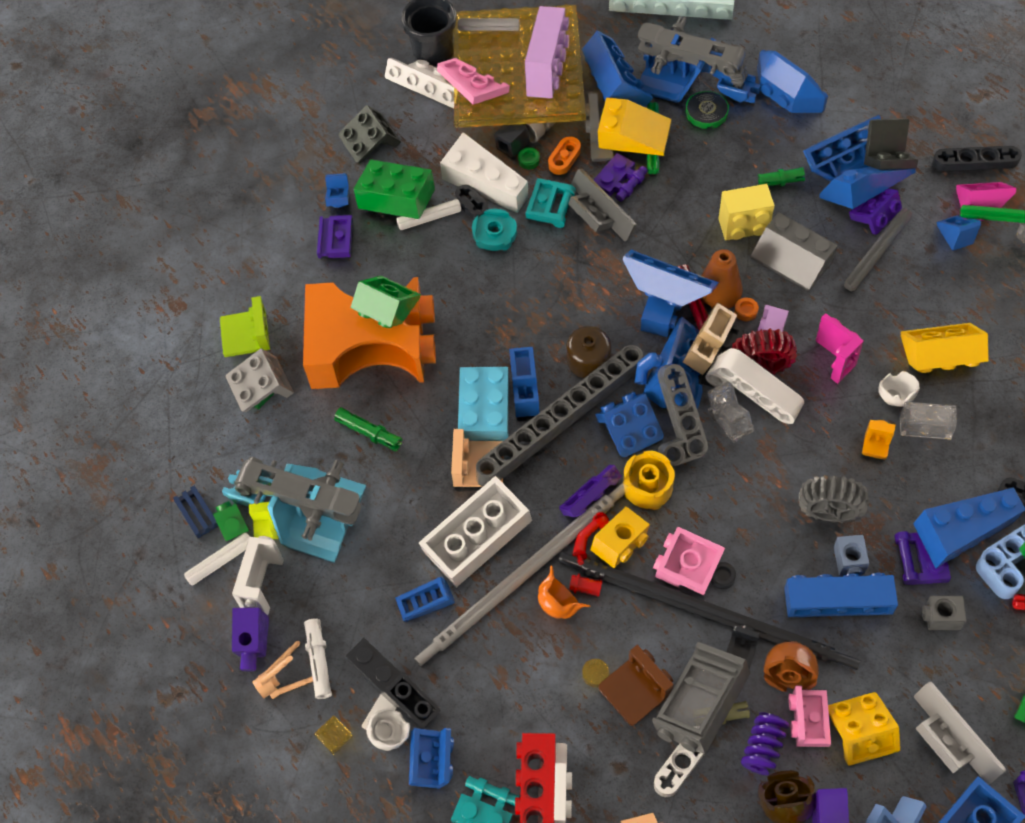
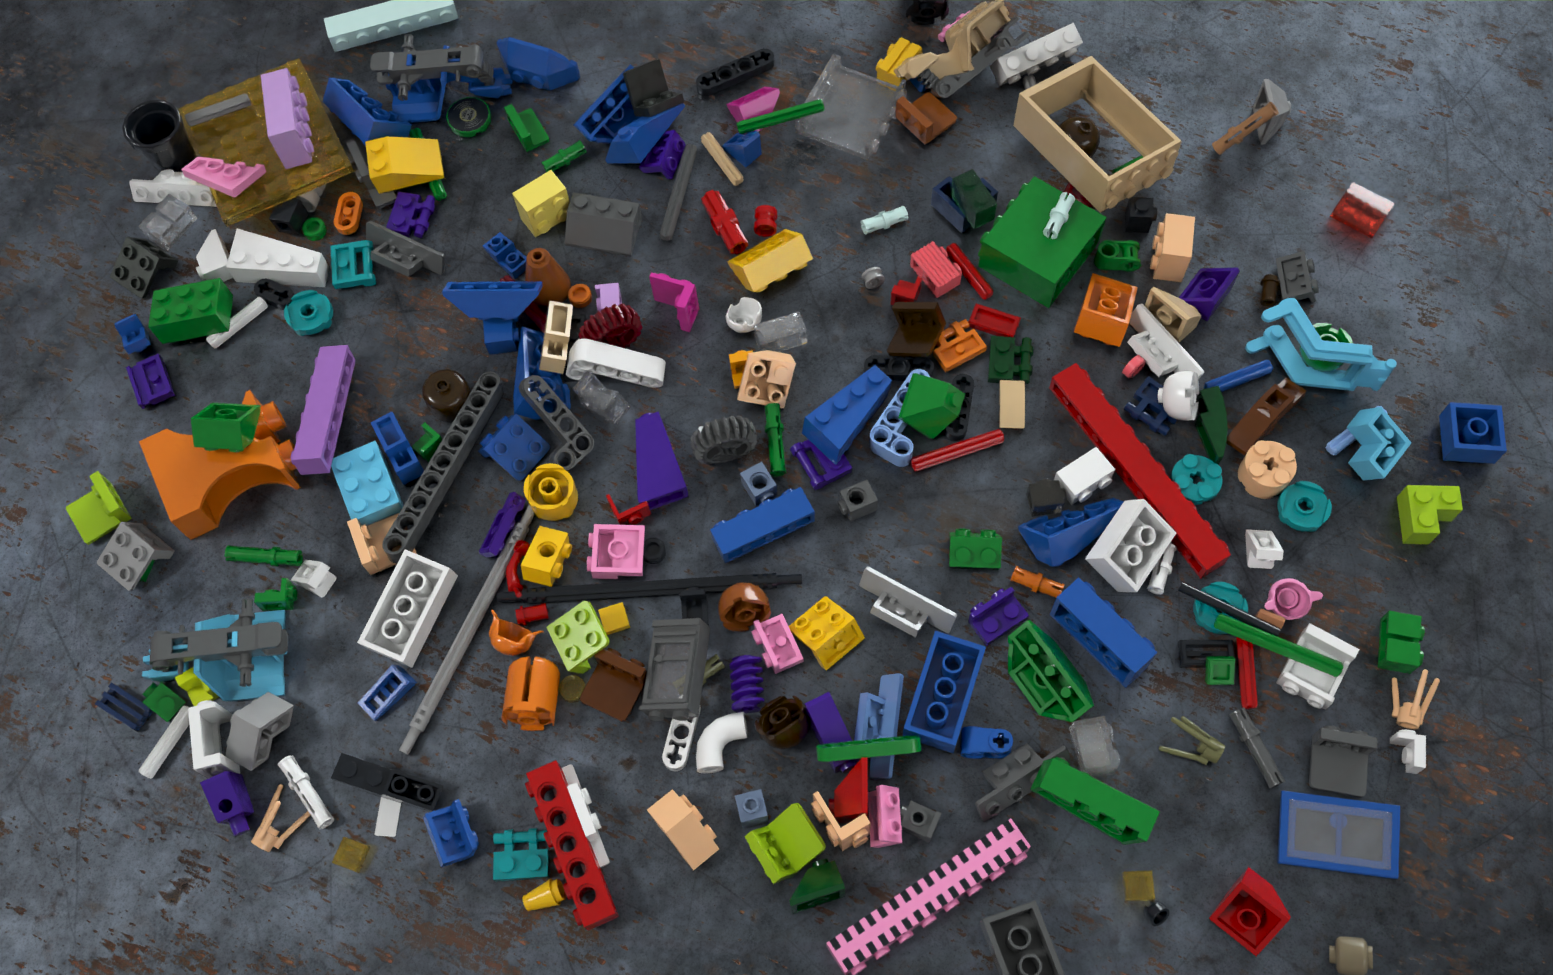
camera: 25 degrees left, 5 degrees up
white hair [367,709,410,751] -> none
blue arm [634,352,663,385] -> none
none -> clear piece [138,194,197,251]
none -> white slope [196,229,233,282]
none -> light grey brick [225,692,294,771]
none -> green bracket [254,578,297,611]
none -> medium lavender brick [291,345,356,475]
none -> white slope [291,560,336,597]
none -> green panel [411,422,443,464]
none -> blue slope [483,232,527,279]
none -> orange cylinder [502,656,560,731]
none -> green panel [504,104,550,152]
none -> lime bracket [546,601,609,674]
none -> yellow tile [598,602,631,635]
none -> red bracket [606,494,651,525]
none -> dark purple slope [635,411,689,510]
none -> white cylinder [696,712,748,773]
none -> tan axle [701,132,744,186]
none -> red piece [701,190,748,255]
none -> light nougat slope [737,350,796,409]
none -> red wheel [754,205,778,237]
none -> green pin [764,403,786,477]

